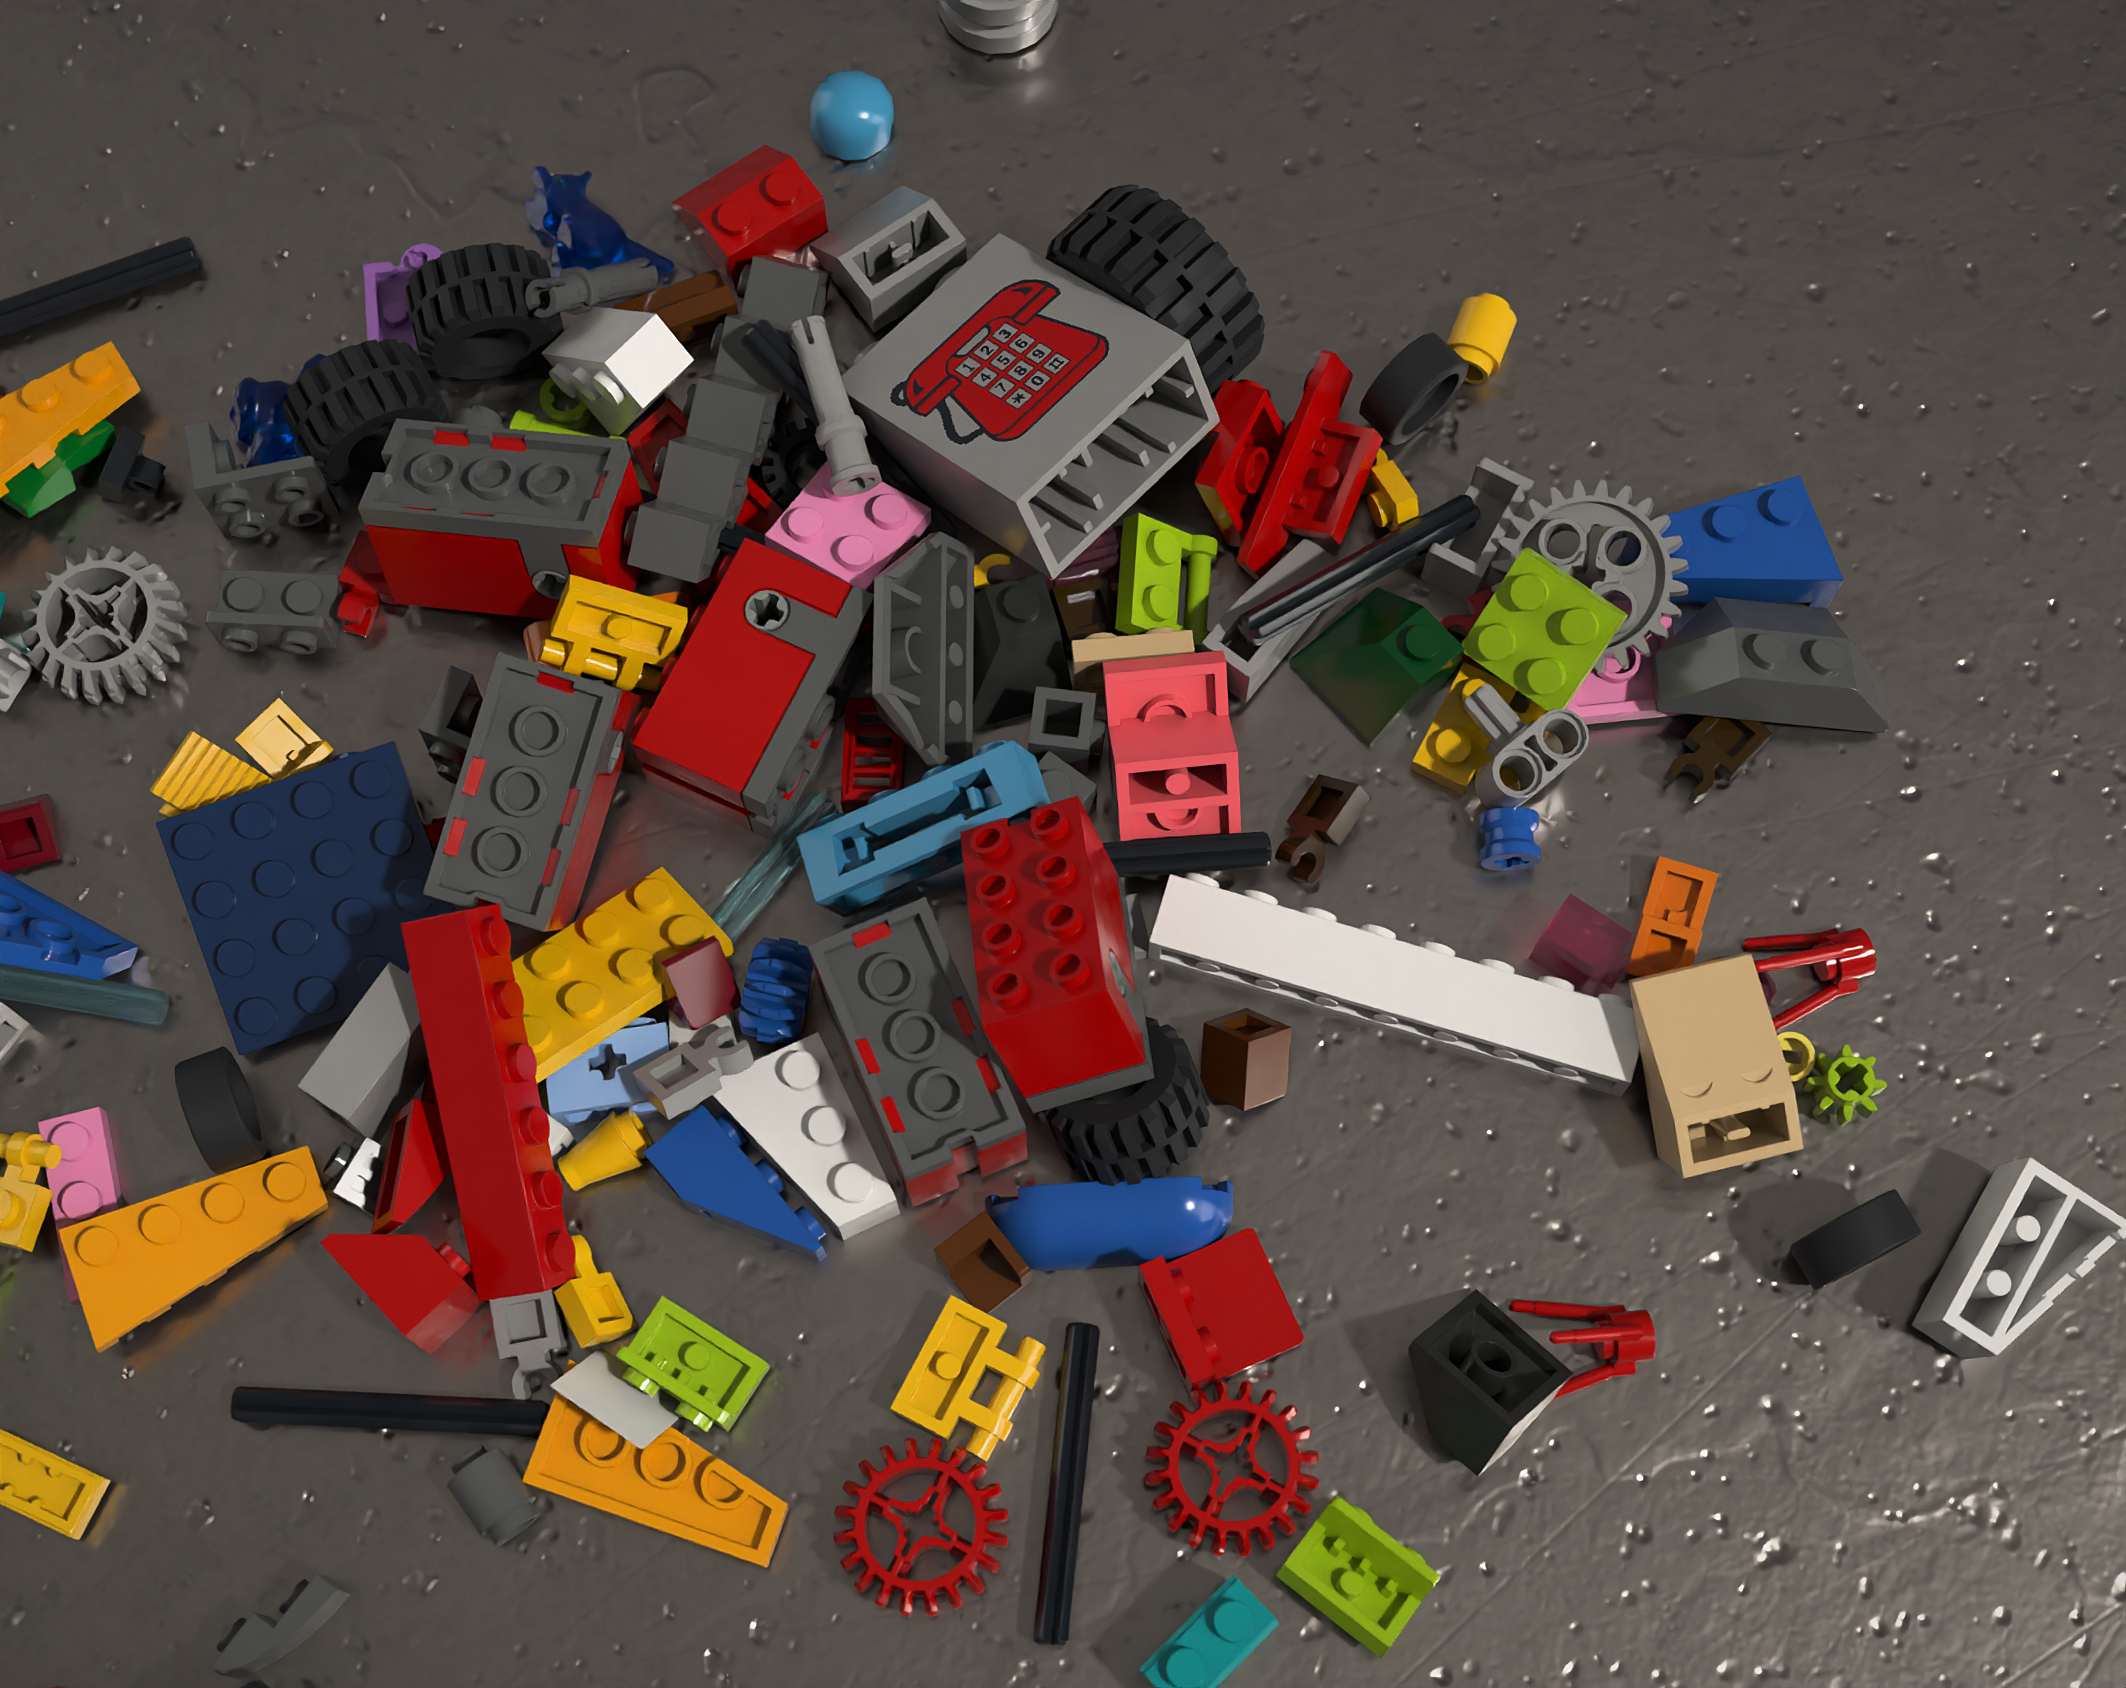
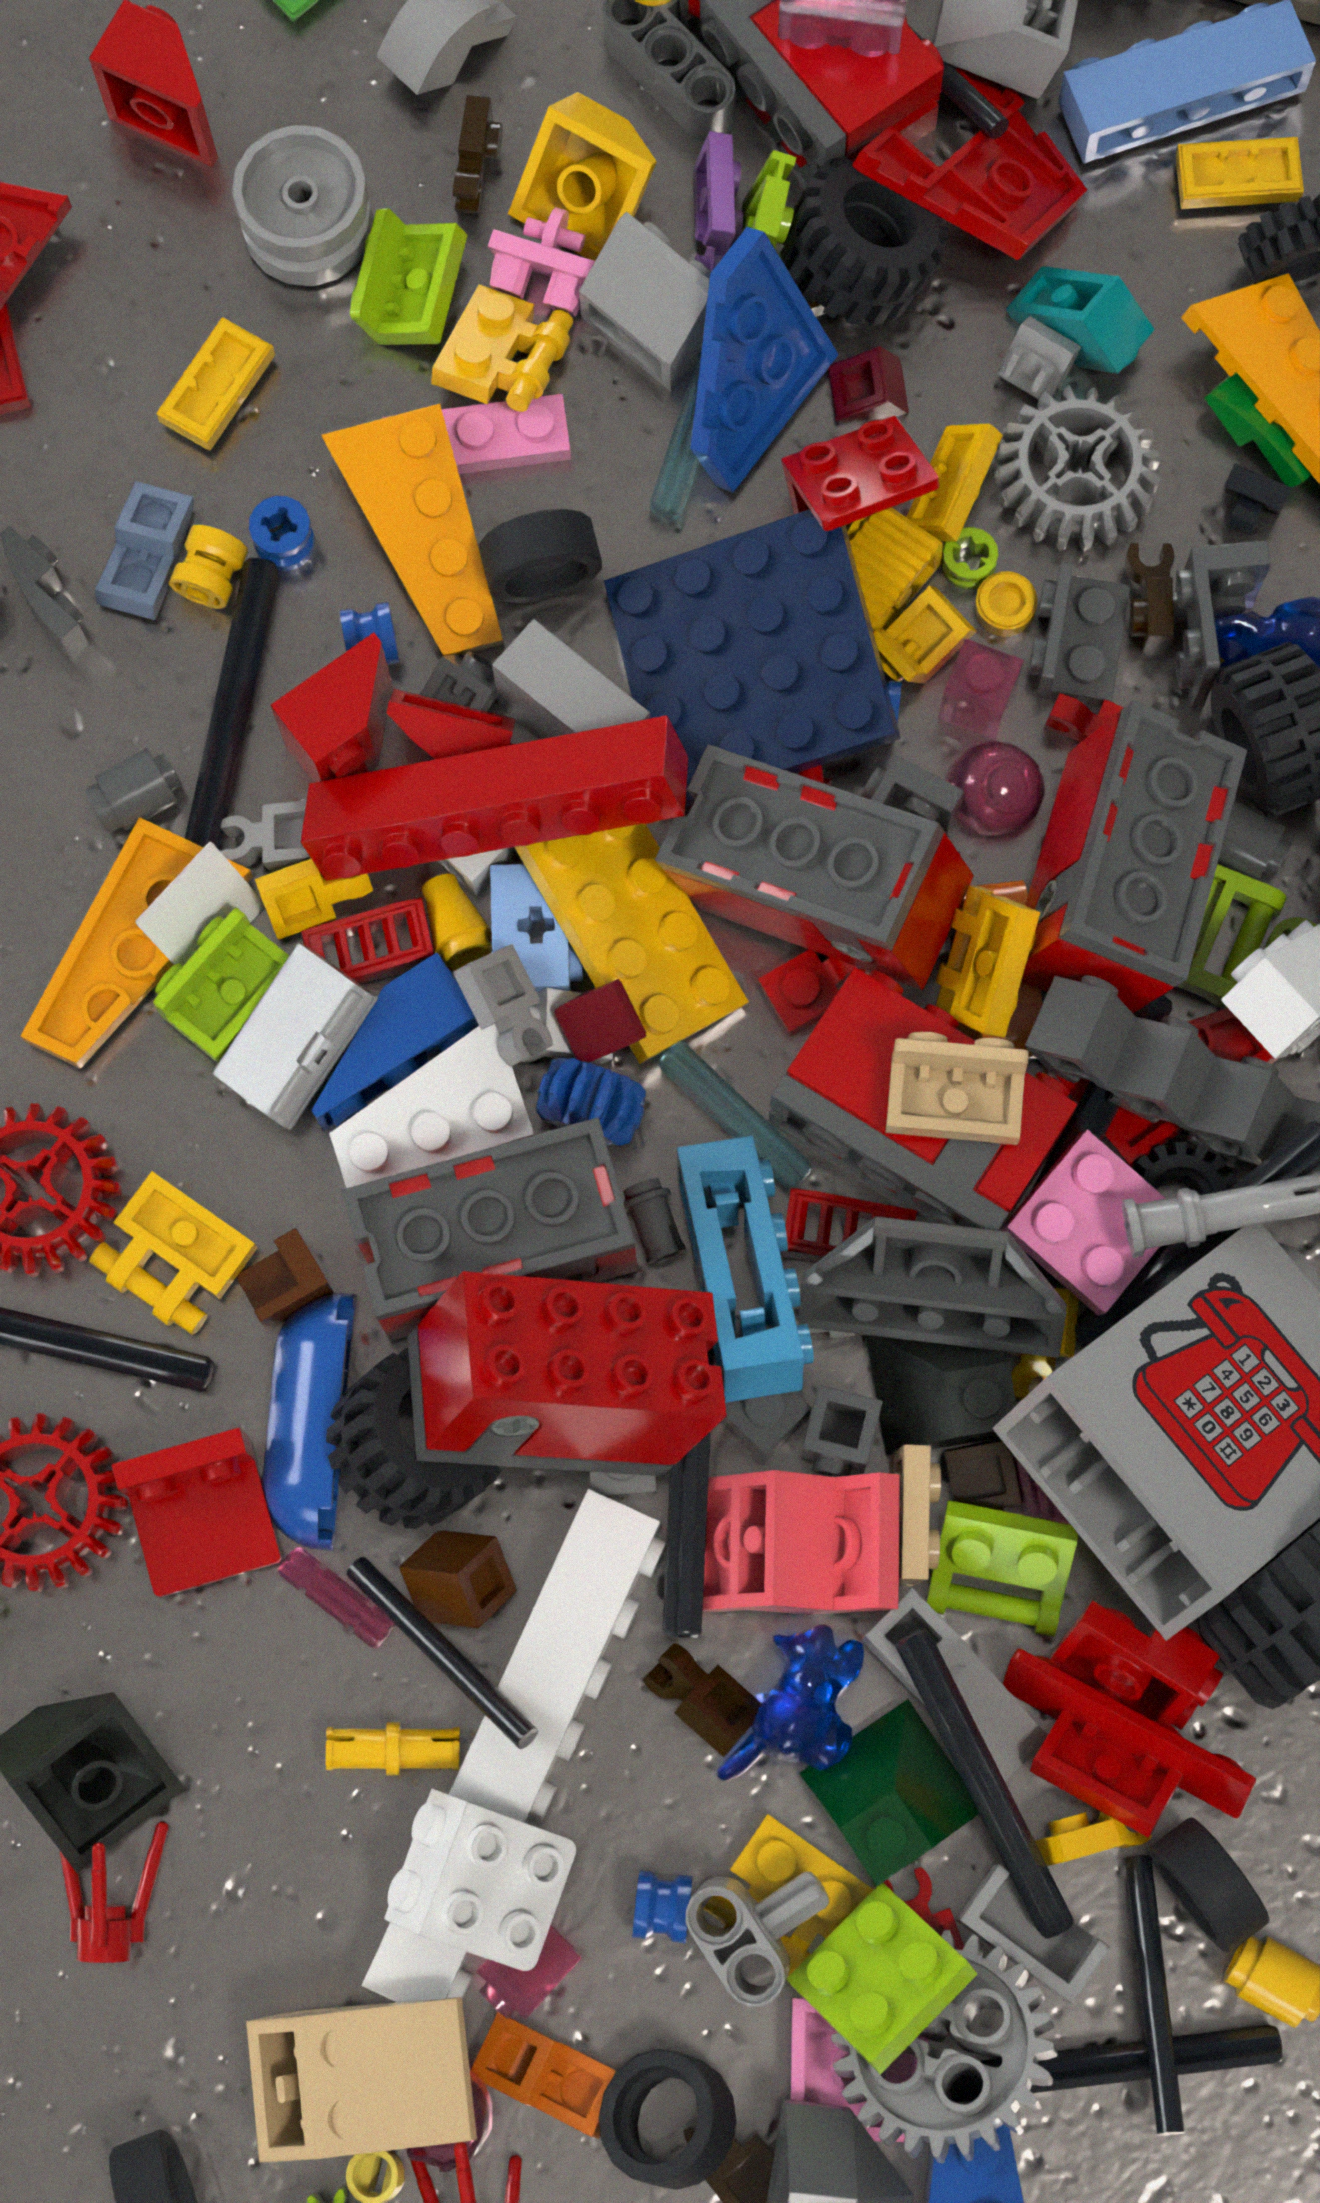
camera: 100 degrees right, 5 degrees up
none -> sand blue slope [95,481,194,620]
none -> yellow wheel [168,525,248,609]
none -> piece [212,943,379,1130]
none -> blue wheel [249,496,315,571]
none -> clear pink axle [278,1547,395,1648]
none -> red slope [301,897,434,984]
none -> yellow pin [326,1722,460,1775]
none -> blue wheel [340,602,400,665]
none -> black bar [347,1557,538,1749]
none -> white bracket [384,1789,576,1971]
none -> black tyre [598,2049,737,2190]
none -> clear blue animal [717,1624,864,1781]
none -> red plate [758,949,869,1037]
none -> red bracket [781,415,940,531]
none -> tan bracket [885,1032,1029,1145]
none -> yellow plate [906,423,1003,542]
none -> clear pink brick [938,638,1024,740]
none -> lime bush [941,527,999,590]
none -> clear pink hair [945,741,1045,836]
none -> black axle [950,2025,1283,2103]
none -> yellow tile [974,571,1038,637]
none -> dark brown plate [1125,543,1174,658]
none -> black bar [1125,1855,1185,2136]

